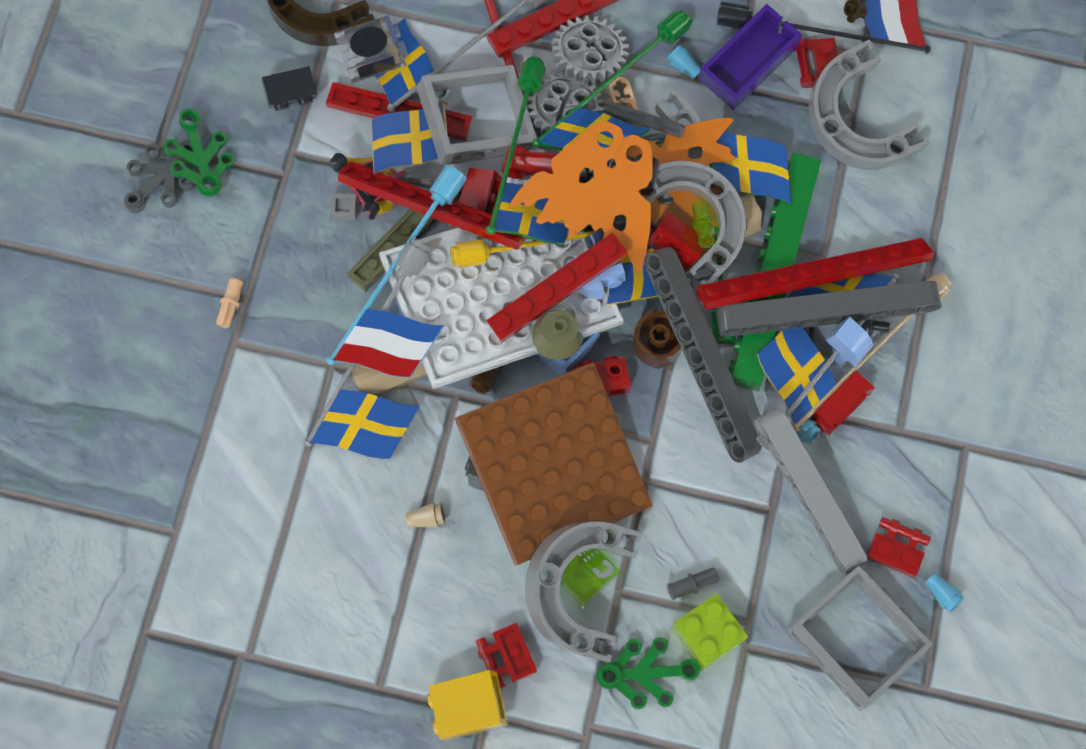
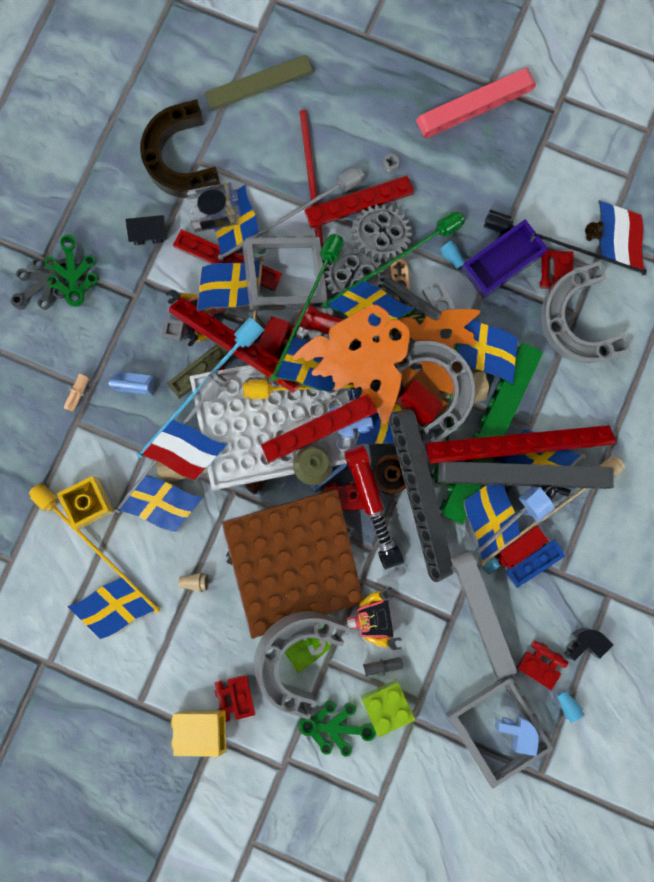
camera: 15 degrees right, 10 degrees up
clear neon green pin [692,200,714,248] -> none
none -> flag [28,483,160,639]
none -> yellow brick [57,476,114,529]
none -> light blue tile [109,371,156,396]
none -> piece [344,445,404,570]
none -> torso [347,587,402,650]
none -> light blue brick [495,715,539,756]
none -> blue plate [505,539,566,588]
none -> black brick [564,628,614,661]

